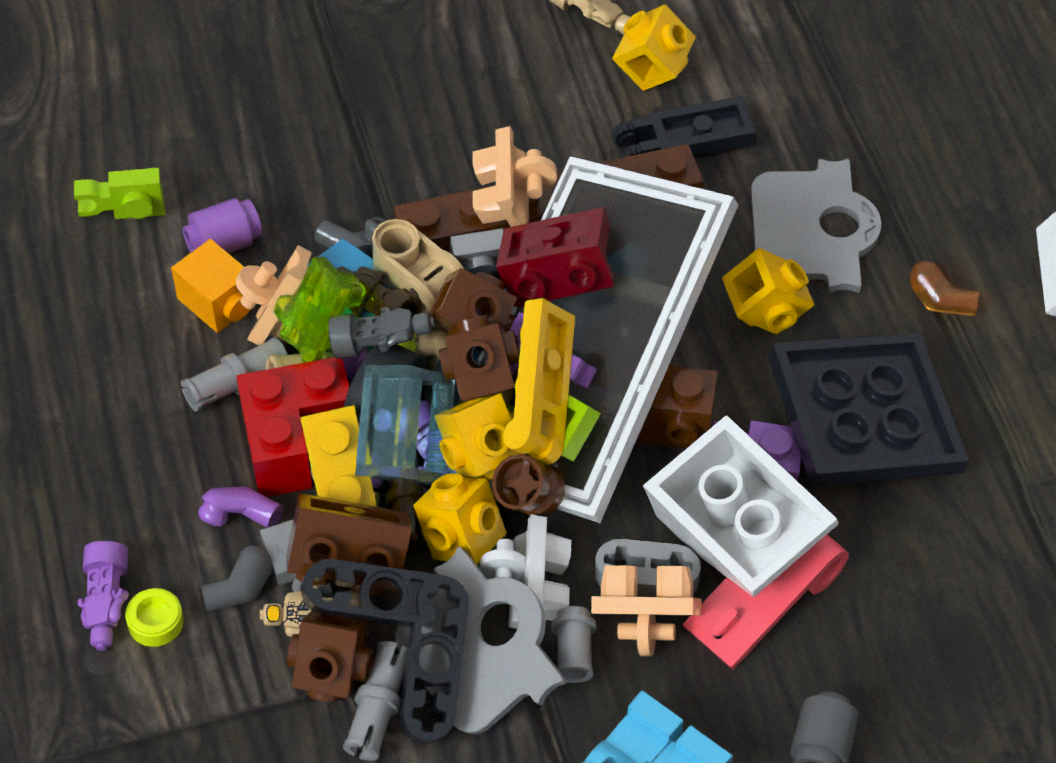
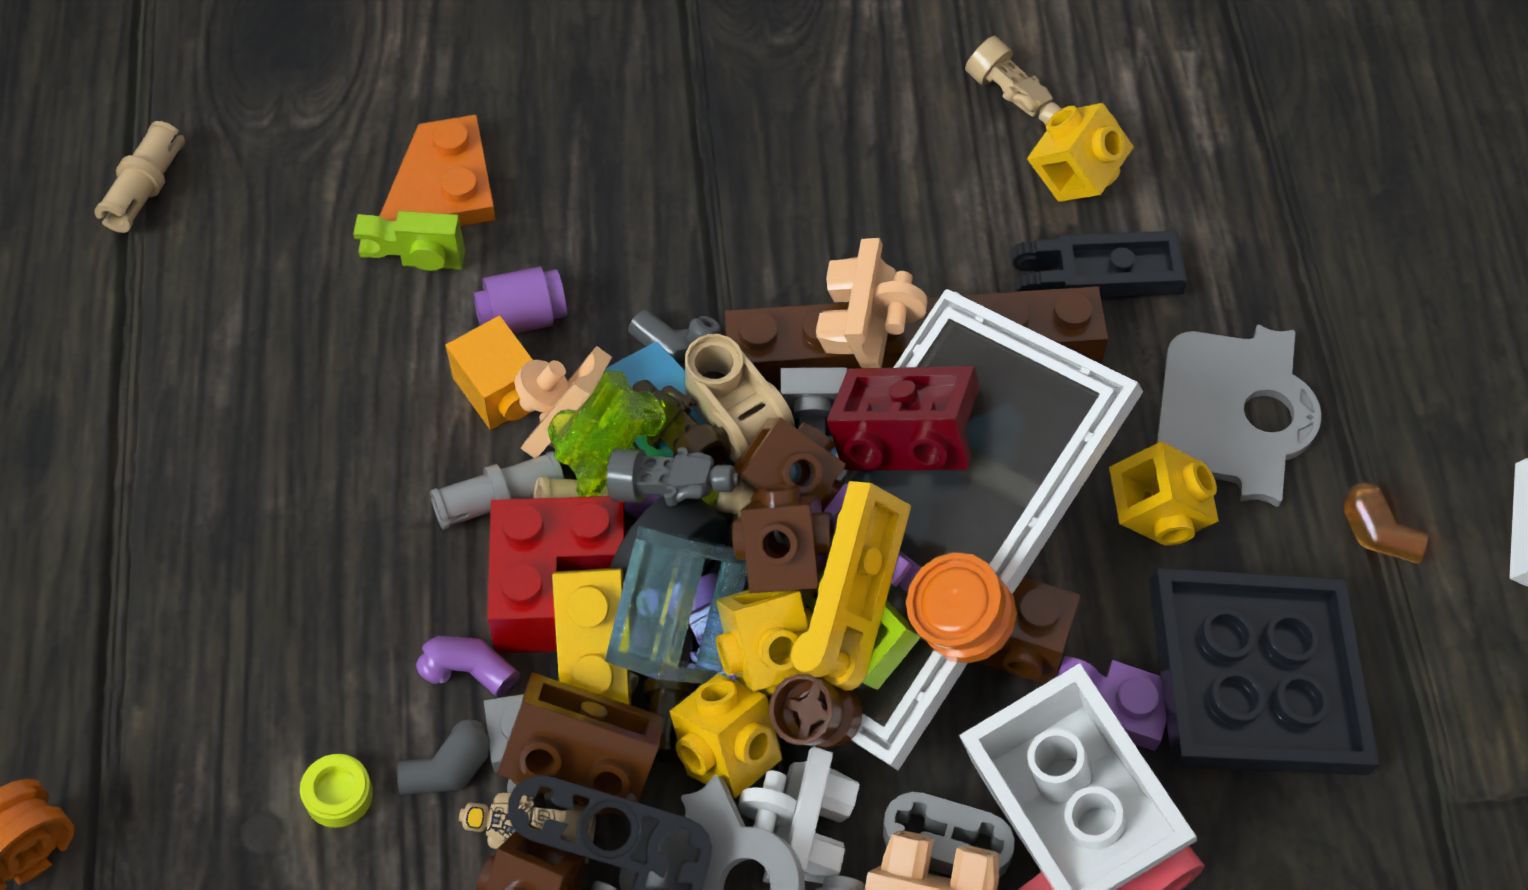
camera: 10 degrees right, 5 degrees up
medium lavender piece [78,541,129,651] -> none
none -> orange wing [379,115,496,226]
none -> orange wheel [906,552,1017,663]

